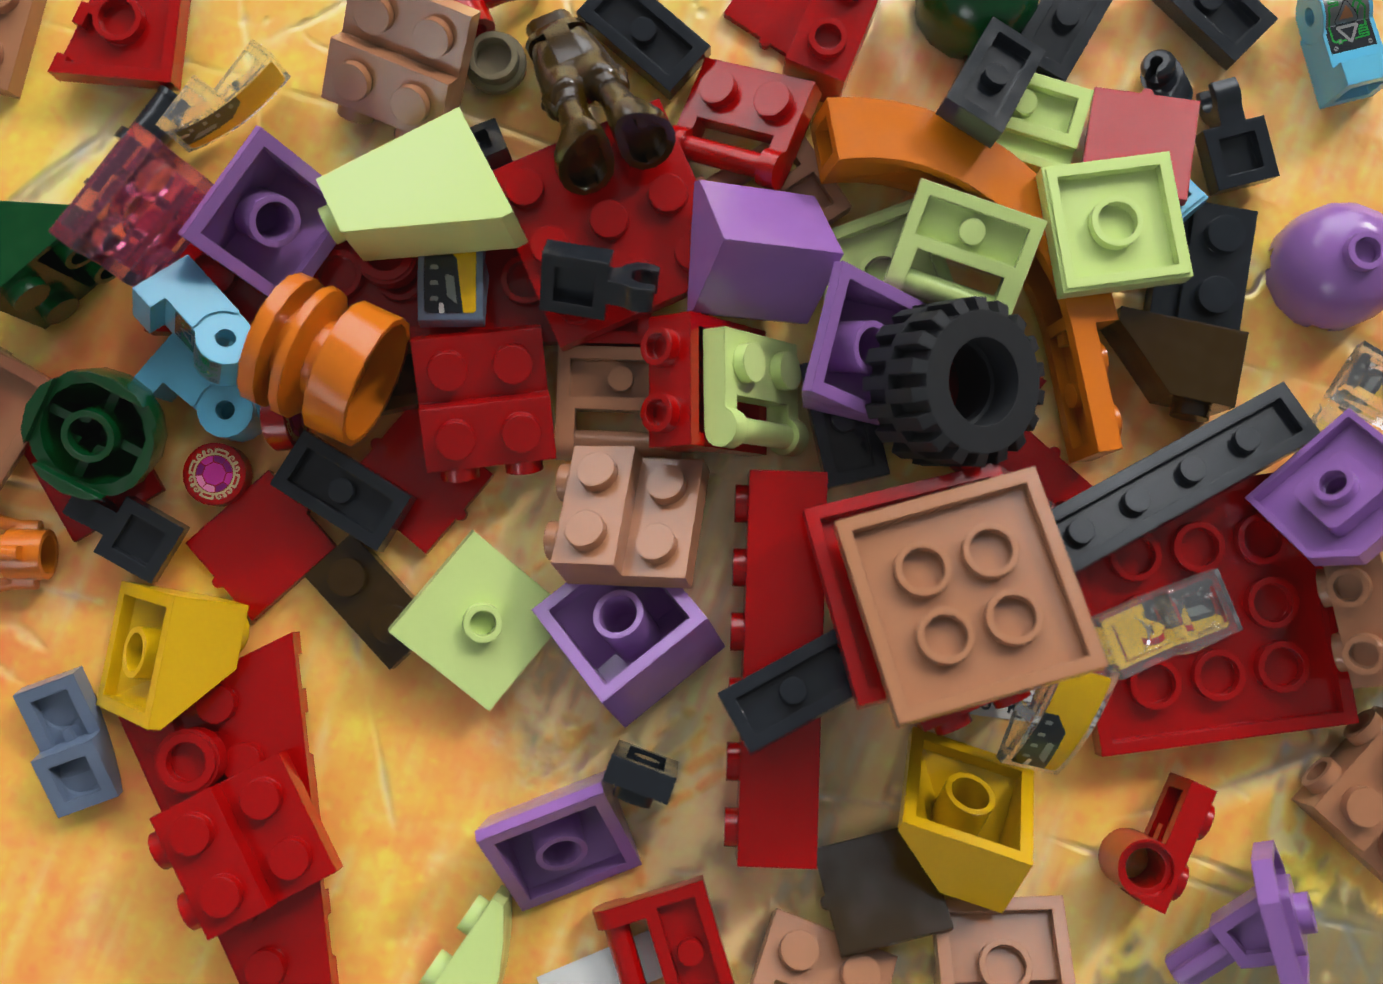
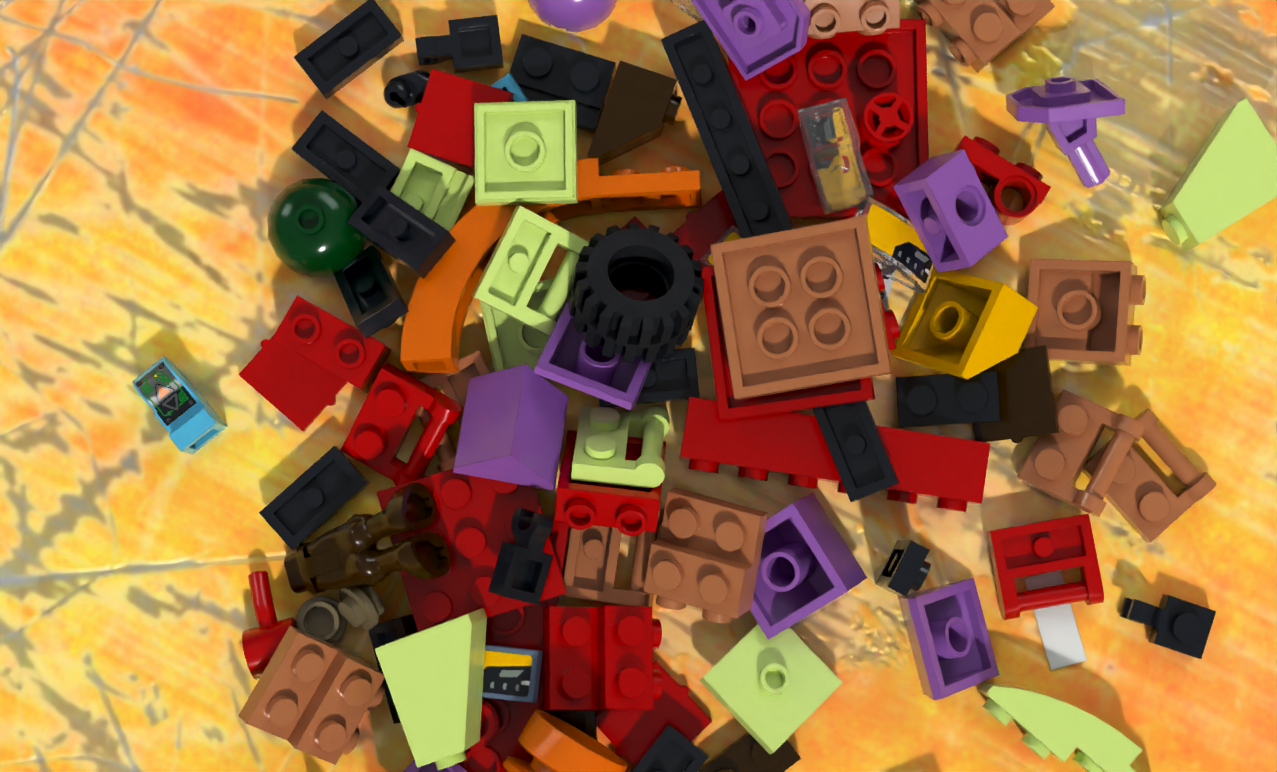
camera: 85 degrees left, 0 degrees up
none -> black plate [333,244,409,339]
none -> dark tan plate [338,584,385,630]
none -> red wheel [859,92,914,149]
none -> medium lavender brick [893,149,1008,273]
none -> black plate [896,371,1001,428]

